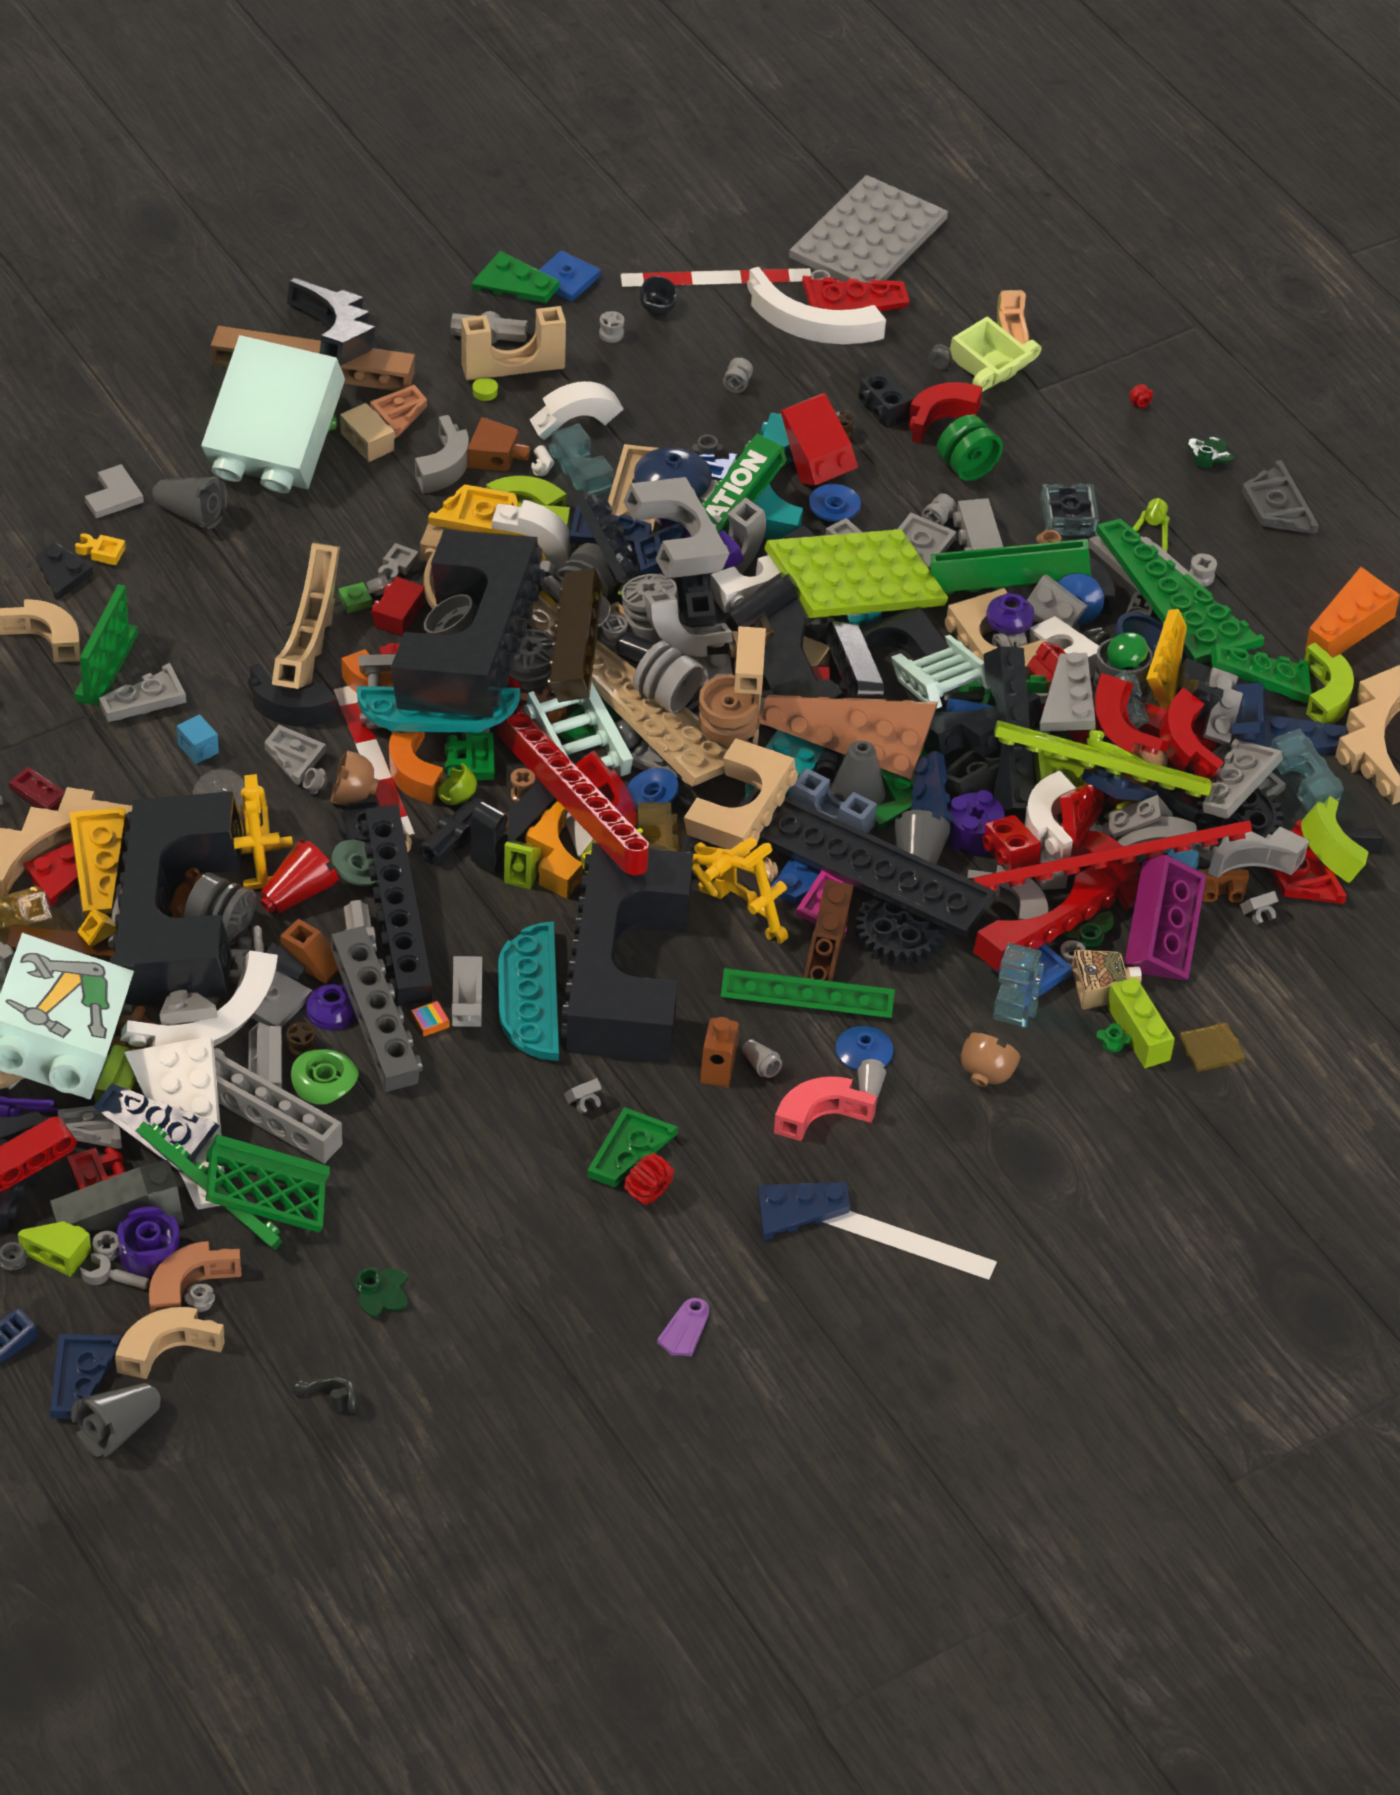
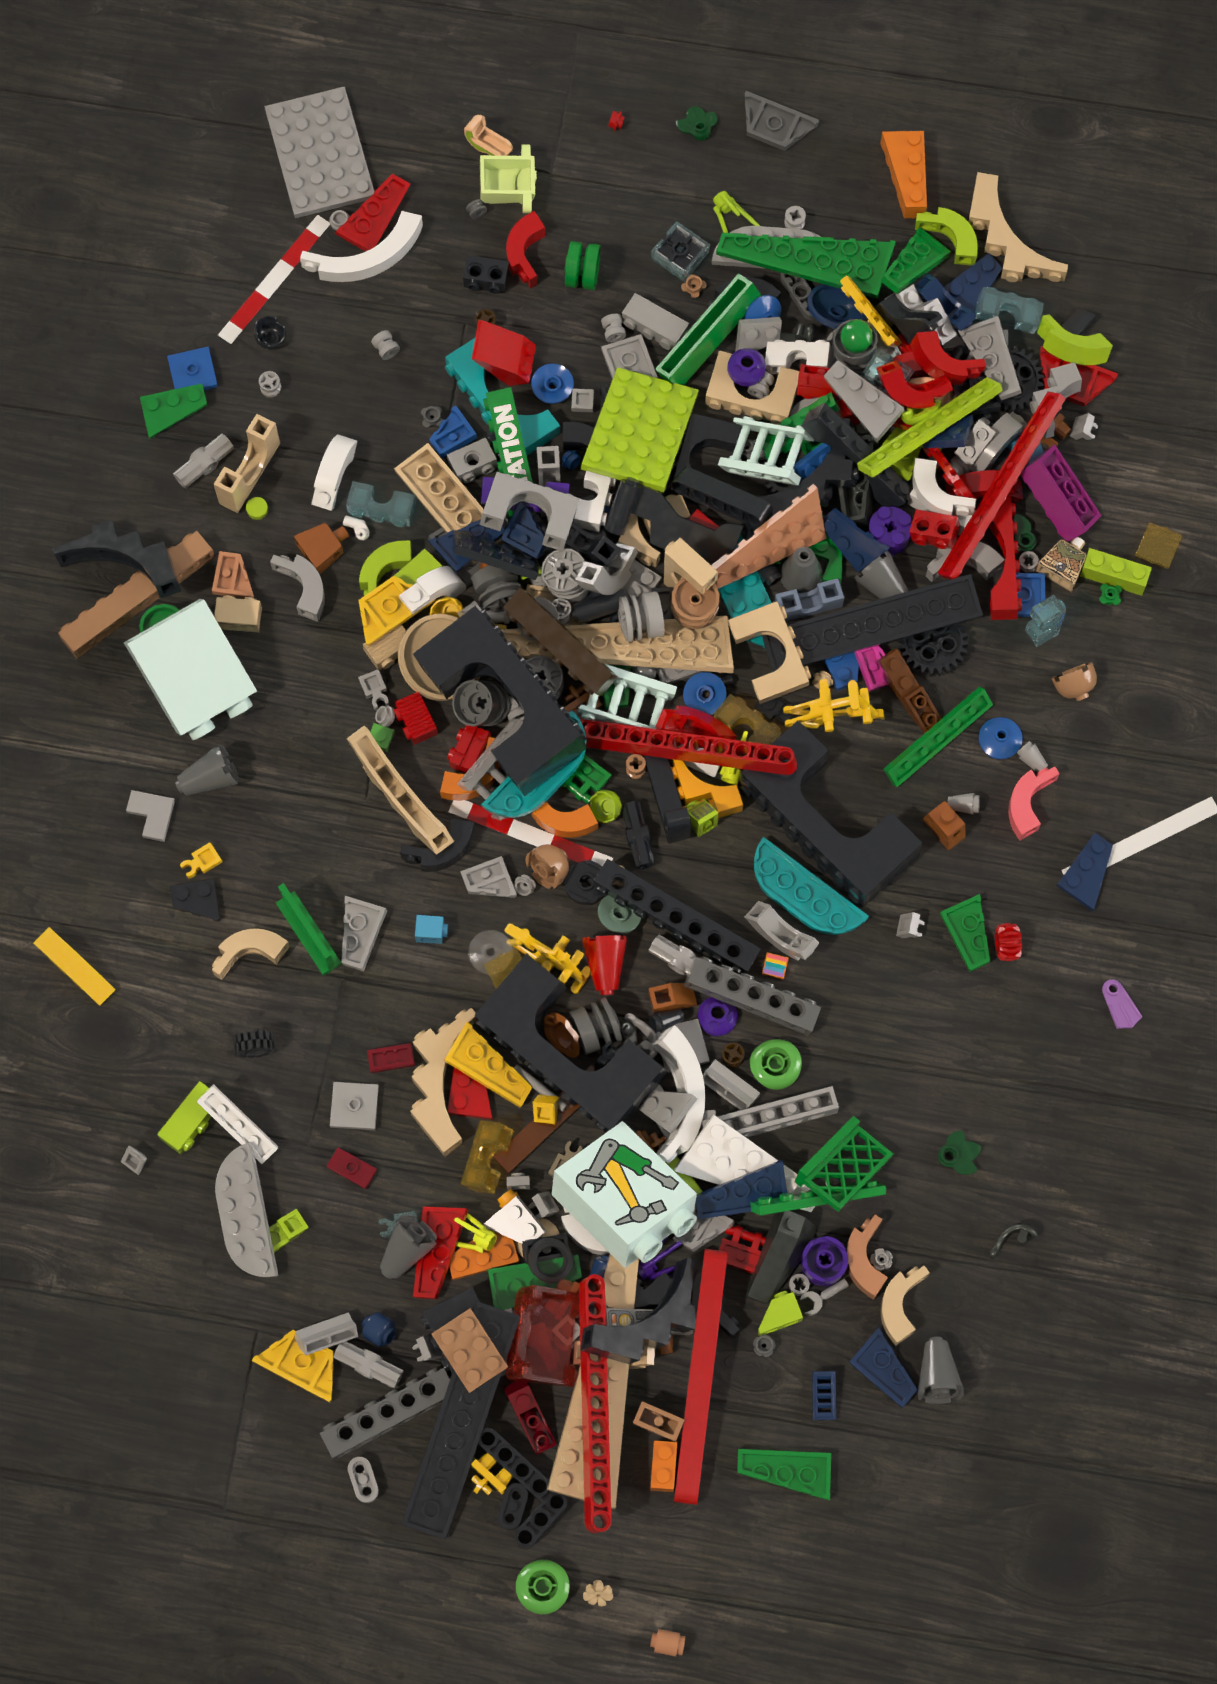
camera: 45 degrees left, 25 degrees up
dark blue dish [634,447,712,498] -> none

